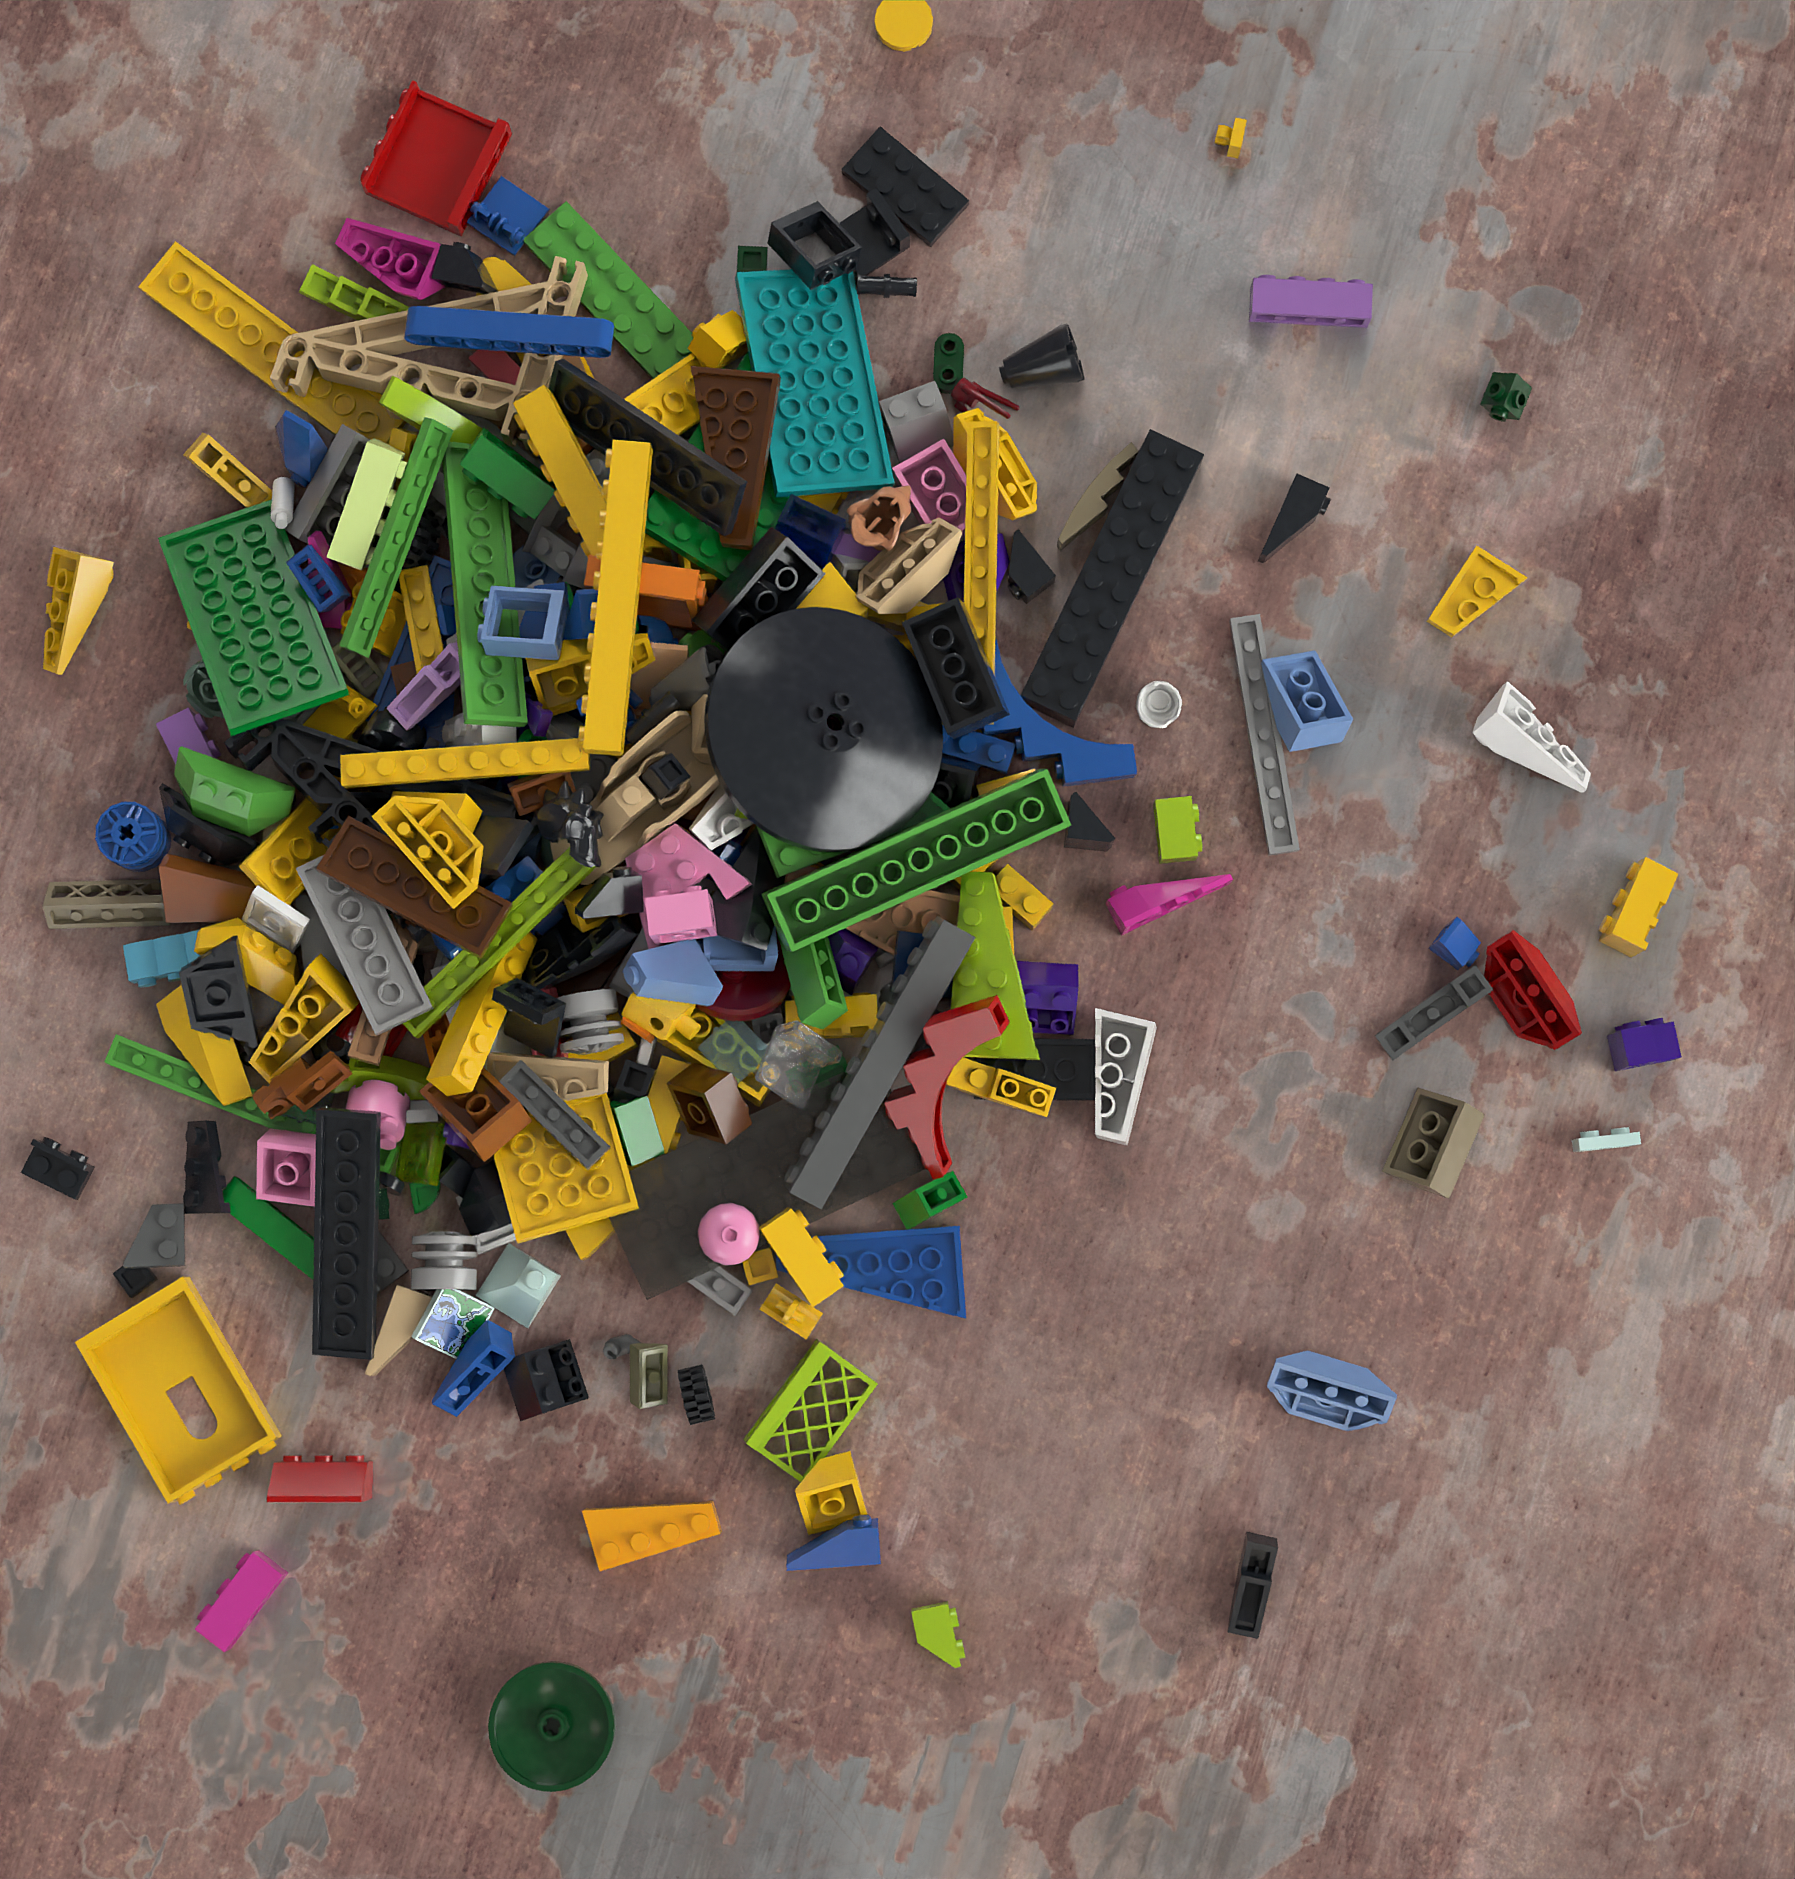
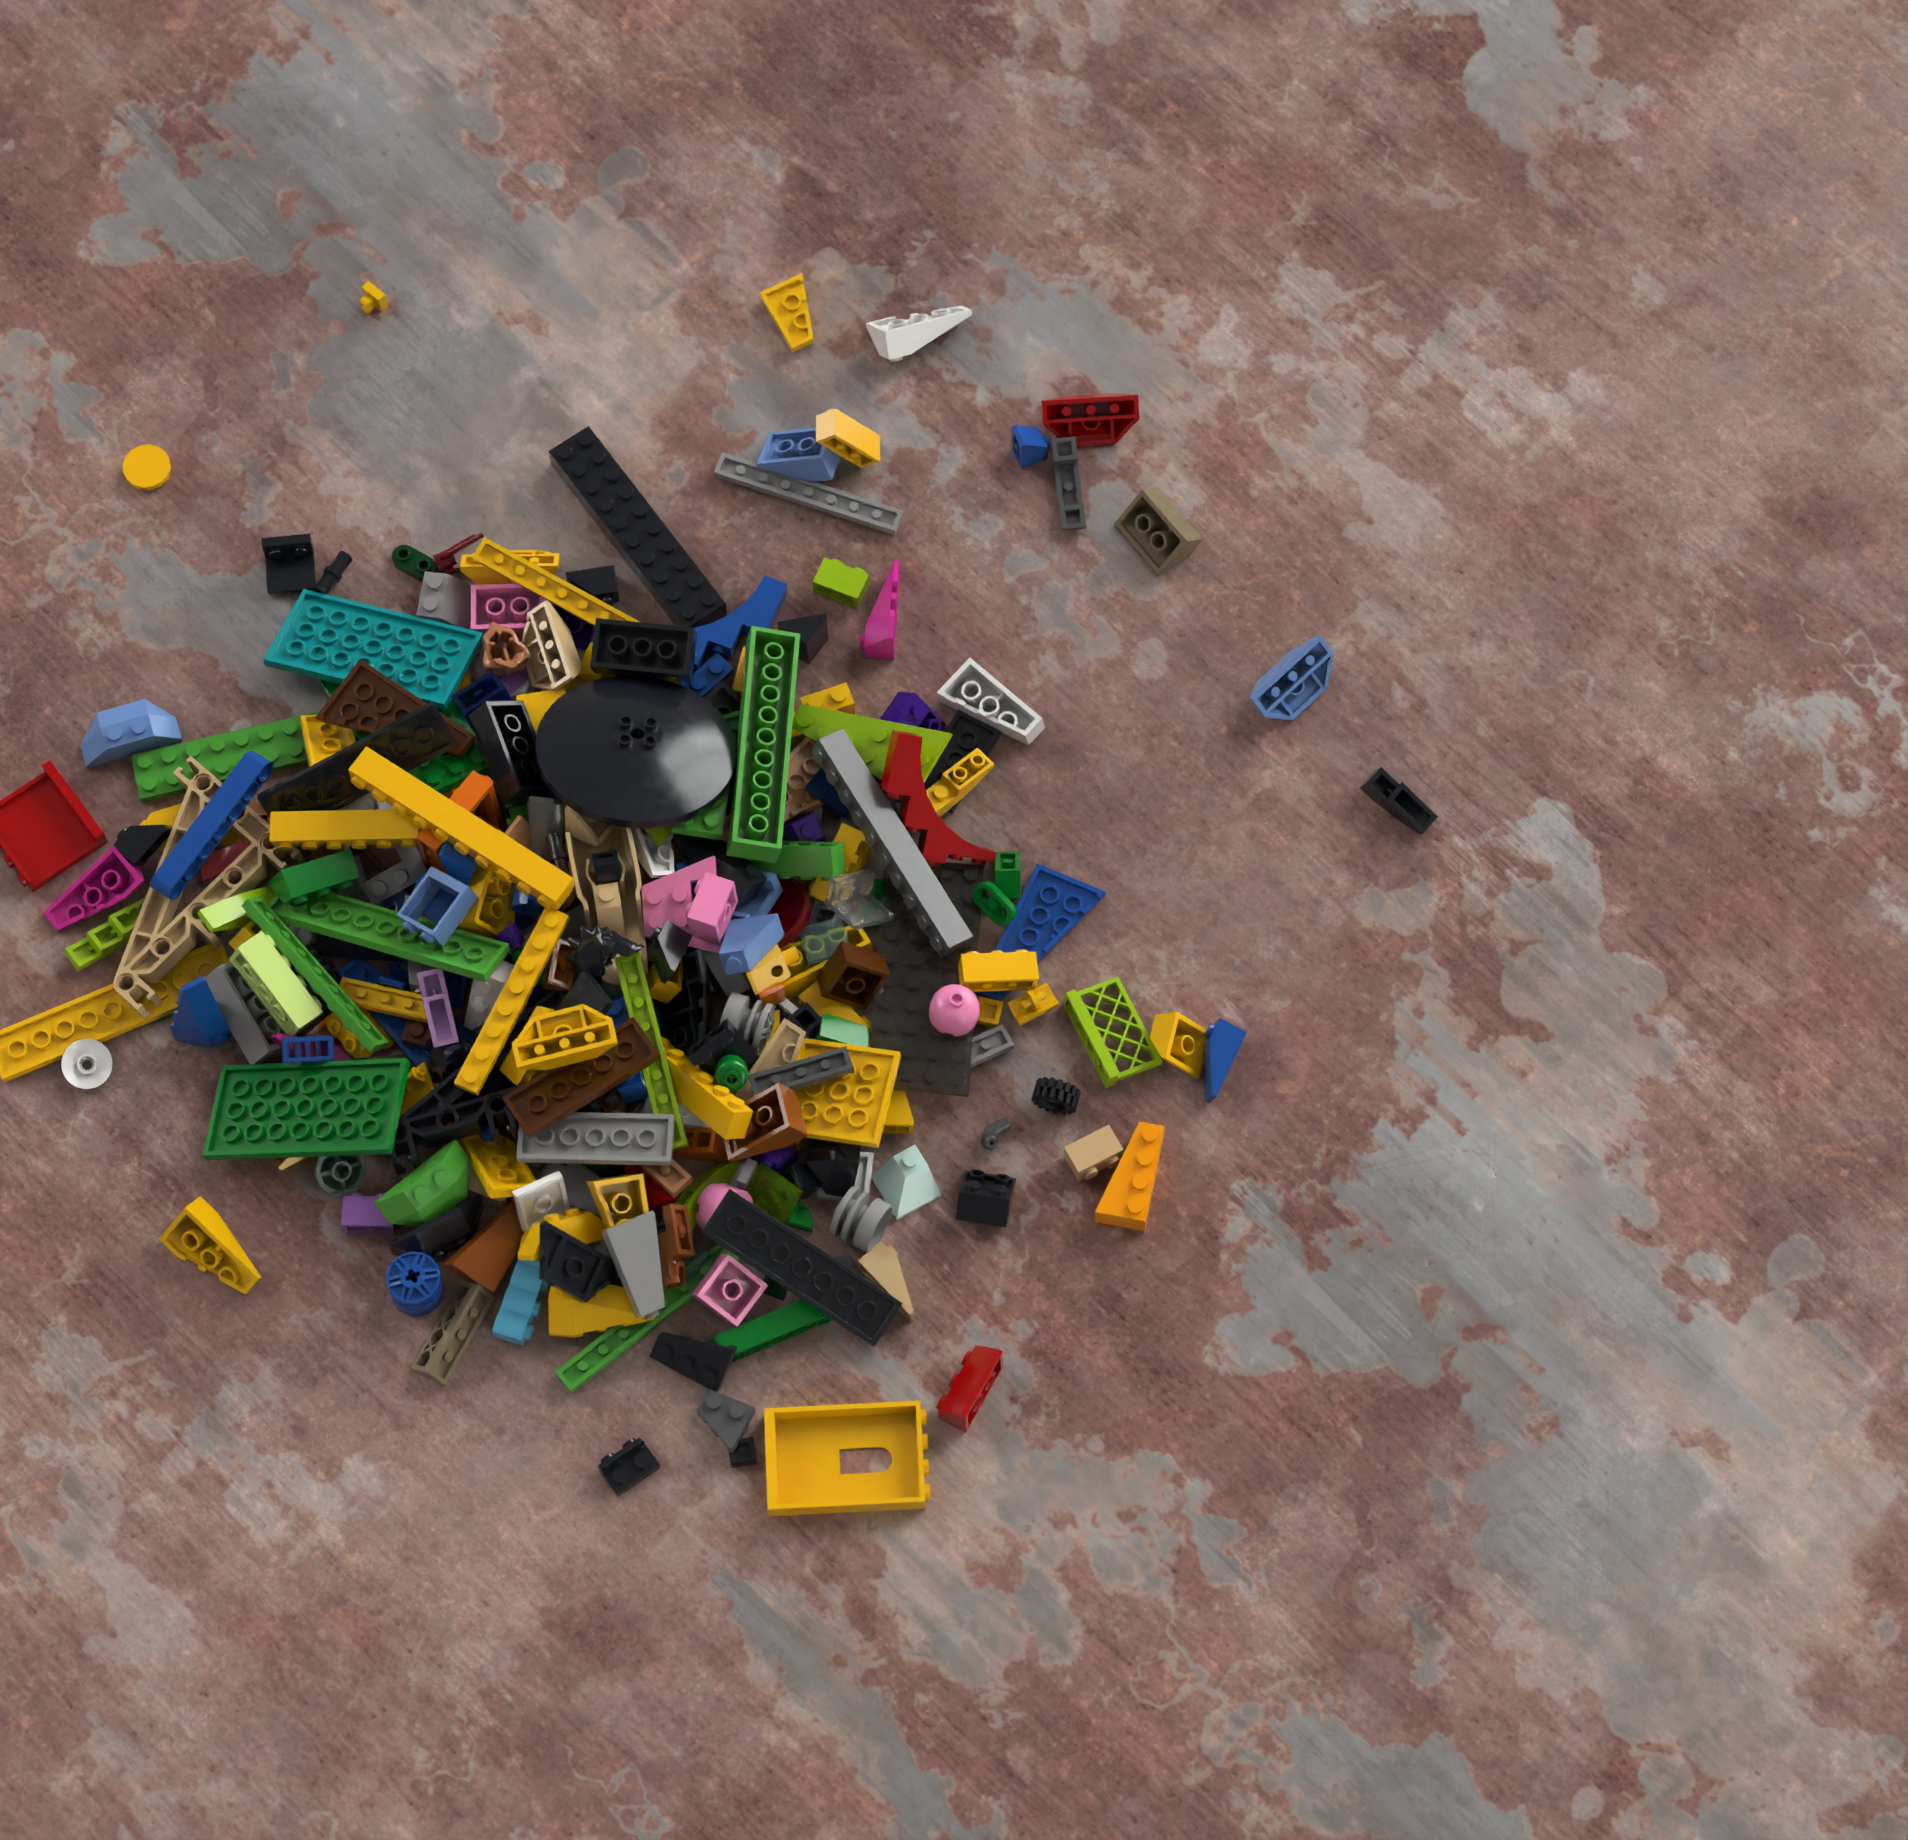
camera: 60 degrees left, 15 degrees down
yellow slope [183,433,272,508] -> none
dark pink brick [195,1550,288,1652] -> none
white cylinder [271,477,295,529] -> none
tile [411,1289,495,1359] -> none
blue slope [432,1320,515,1417] -> none
blue hinge [467,176,549,256] -> none
dark green dish [488,1661,616,1792] -> none
olive slope [630,1343,668,1409] -> none
yellow brick [687,310,748,368] -> none
dark green plate [736,245,768,273] -> none
black window [767,201,862,290] -> none
black plate [841,126,969,247] -> none
lime slope [911,1601,966,1668] -> none
black cone [999,323,1085,388] -> none
dark tan slope [1057,442,1139,551] -> none
white hair [1136,681,1182,728] -> none
medium lavender brick [1249,275,1373,328] -> none
black slope [1258,473,1331,563] -> none
dark green brick [1480,372,1532,422] -> none
light aqua plate [1572,1127,1641,1152] -> none
yellow wedge [1598,857,1678,958] -> none
dark purple brick [1607,1018,1682,1072] -> none
none -> white dish [61,1039,113,1089]
none -> medium blue wedge [80,699,183,768]
none -> light grey slope [601,1210,665,1320]
none -> green head [714,1054,748,1092]
none -> yellow brick [816,409,880,468]
none -> green plate [973,881,1017,926]
none -> tan brick [1064,1125,1124,1182]

